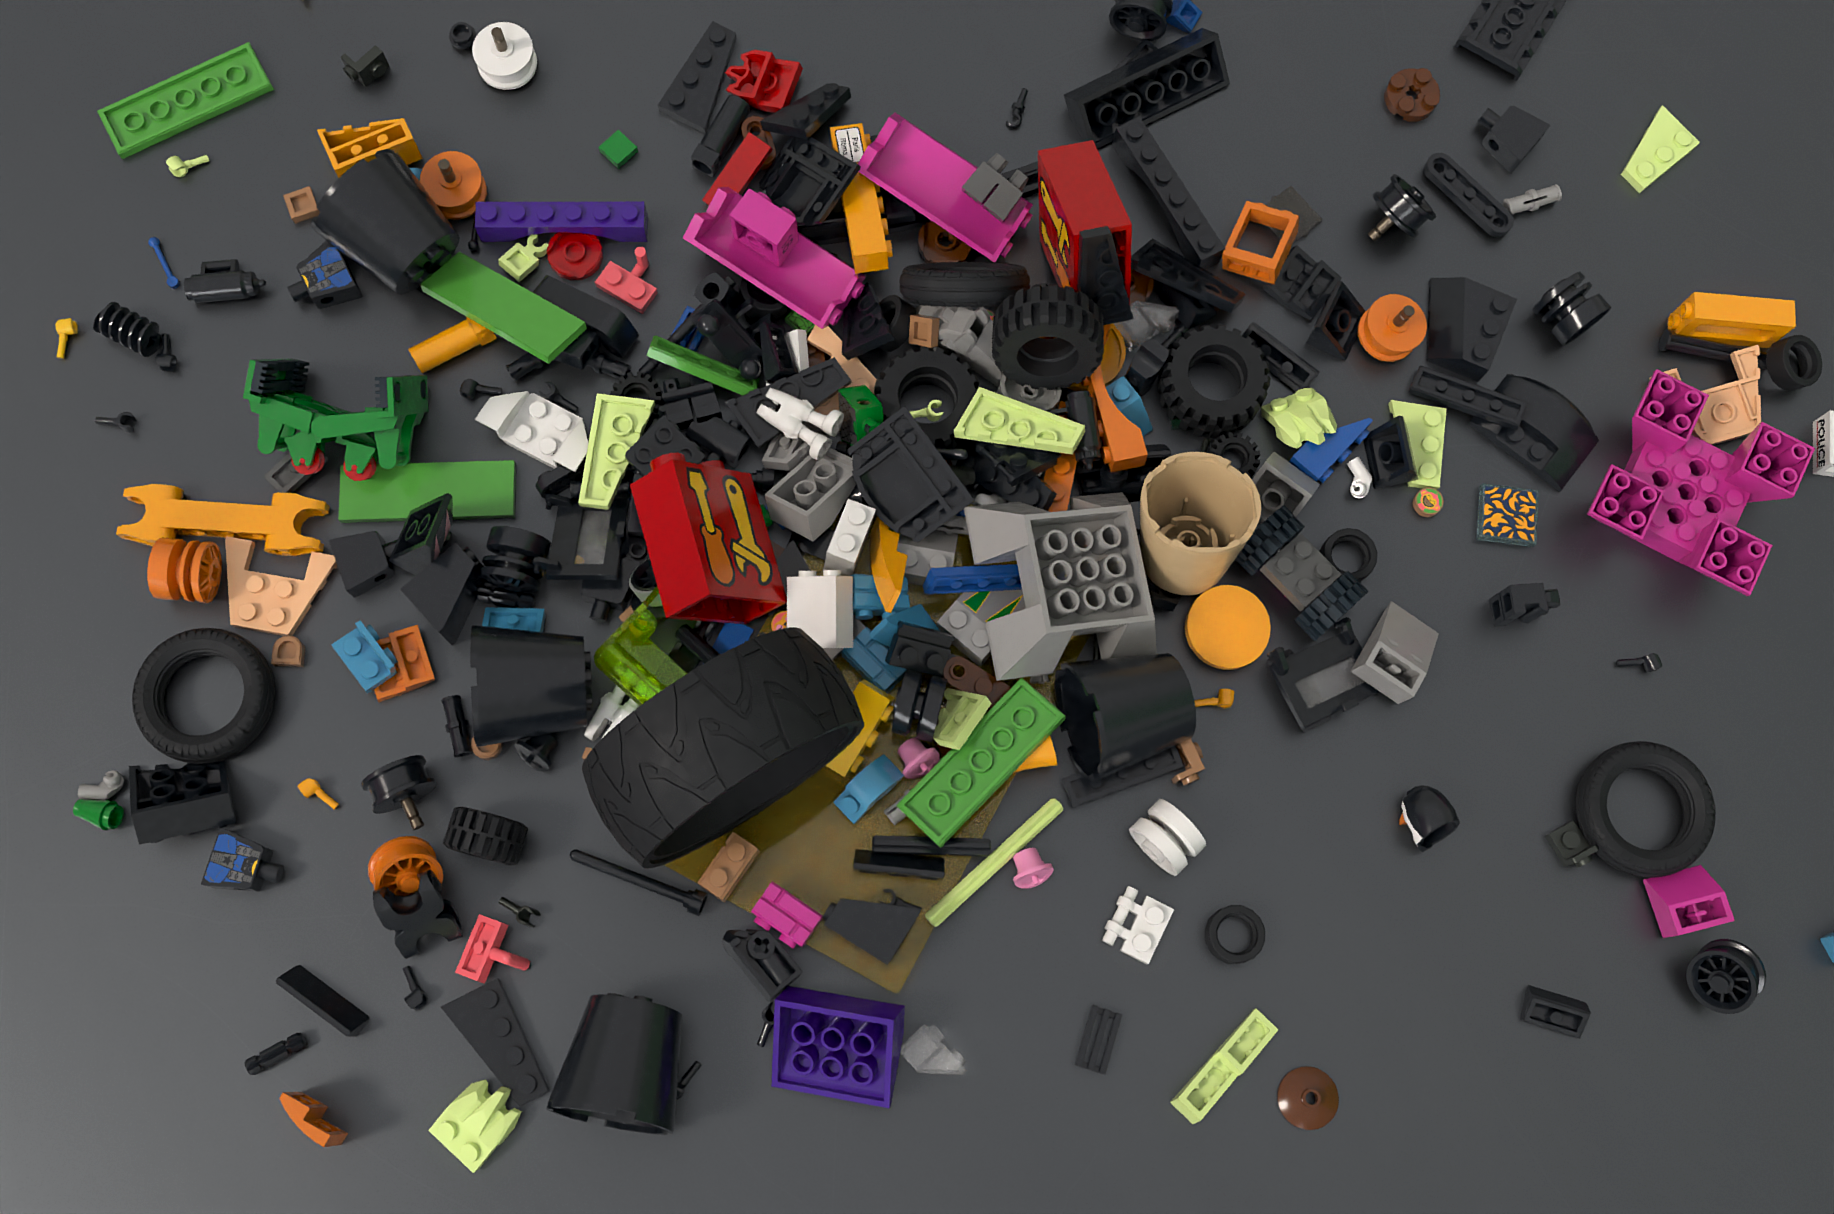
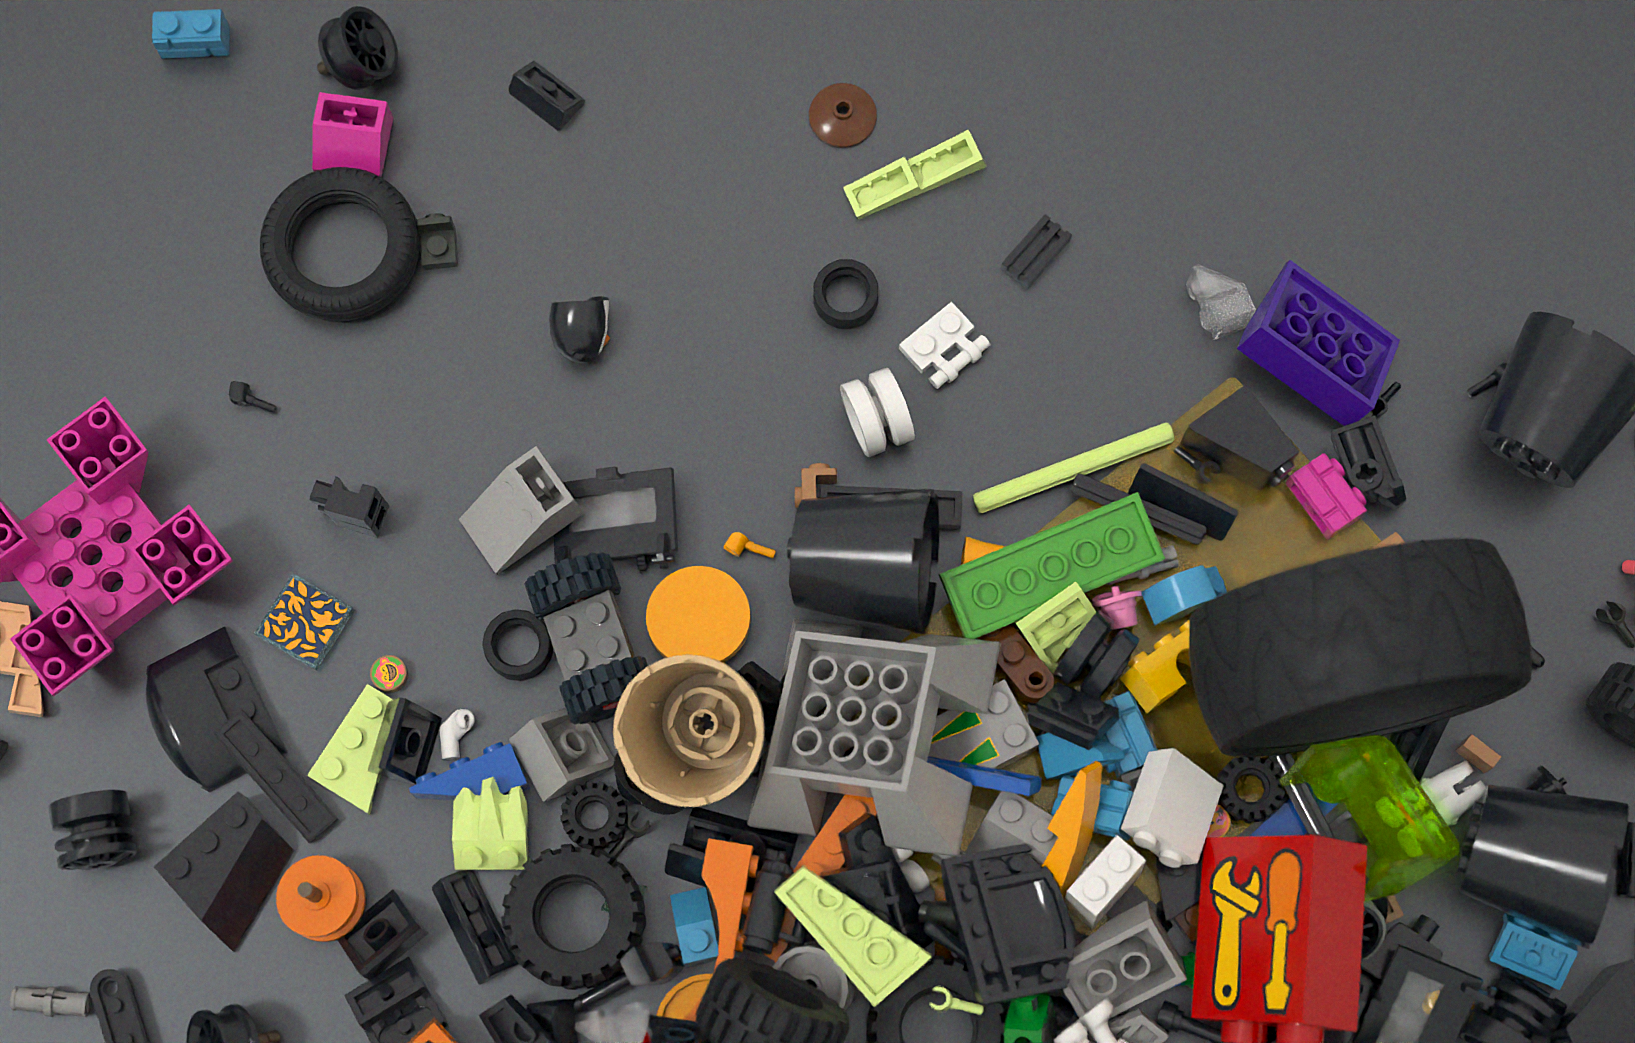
camera: 150 degrees left, 0 degrees up
bright pink piece [1013,848,1054,889] -> none

